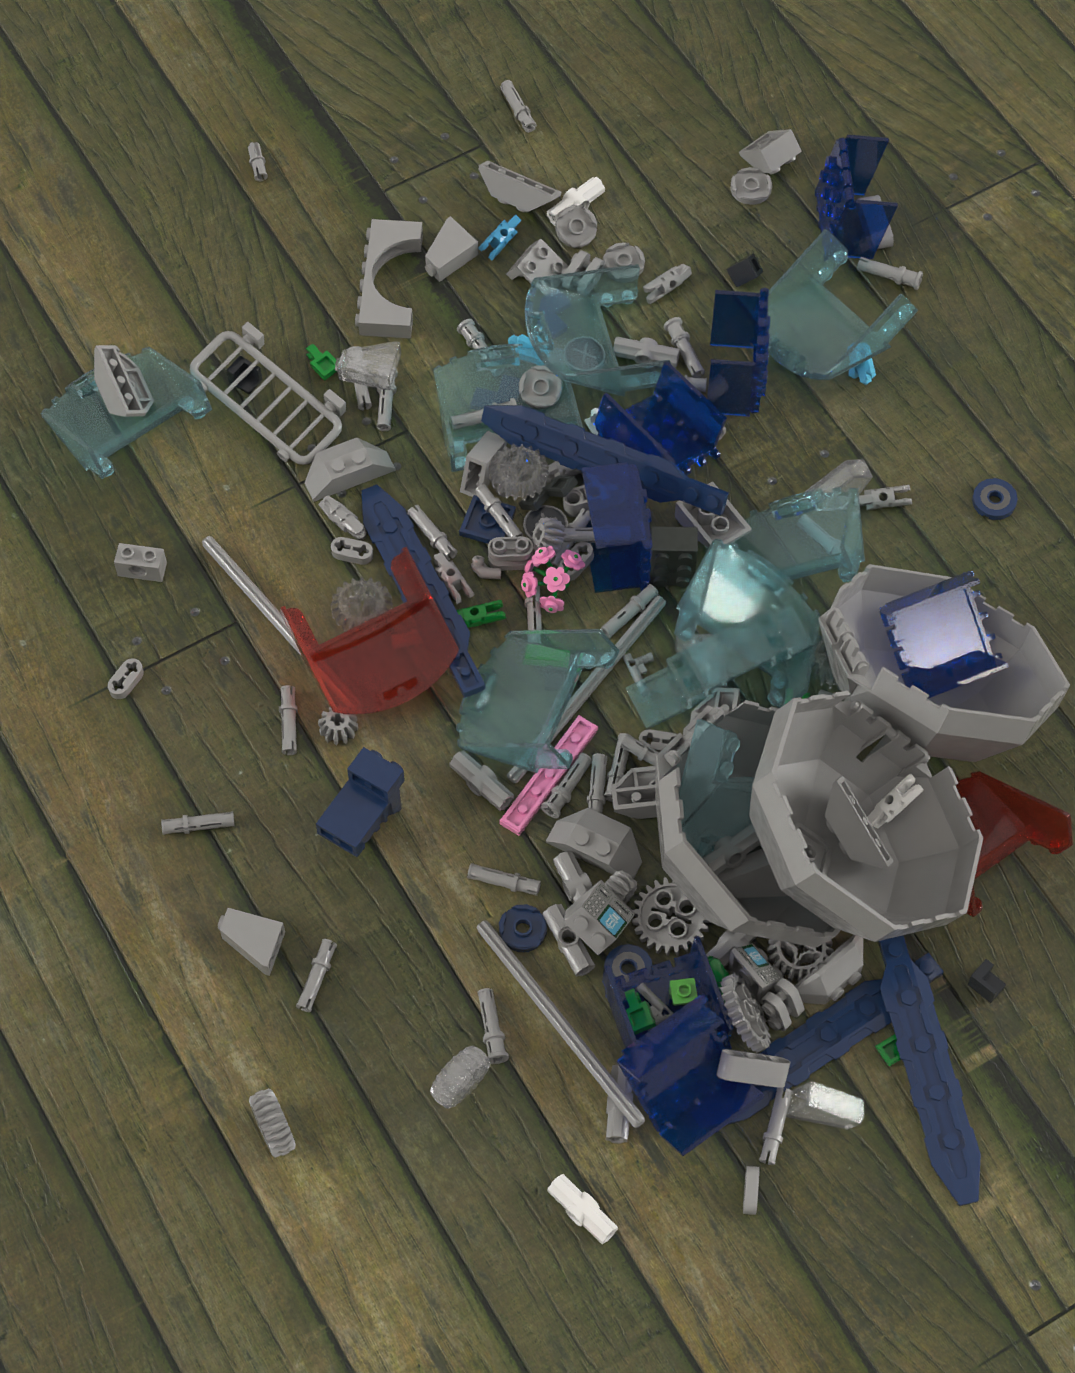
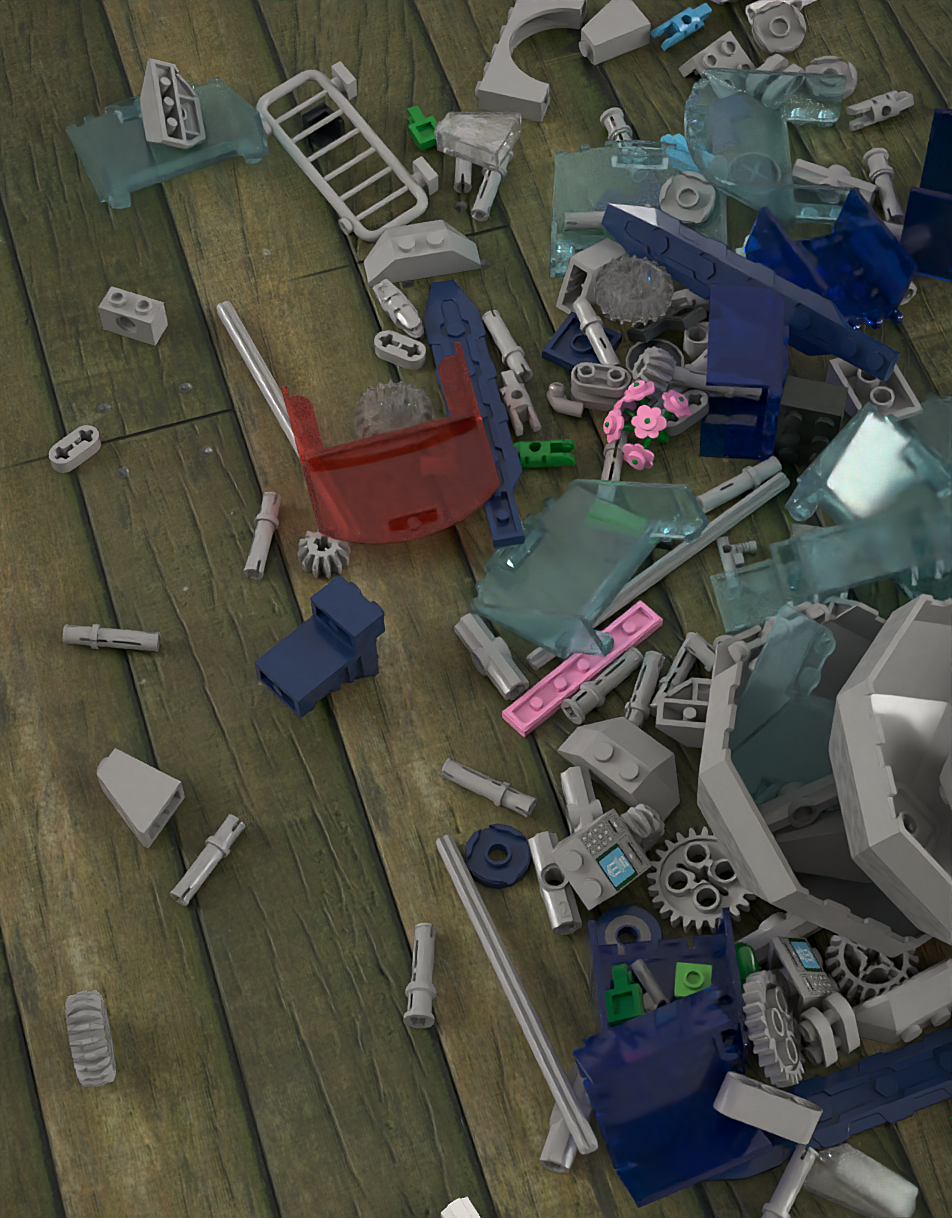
camera: 15 degrees right, 5 degrees down
clear gear [430,1045,490,1109] -> none

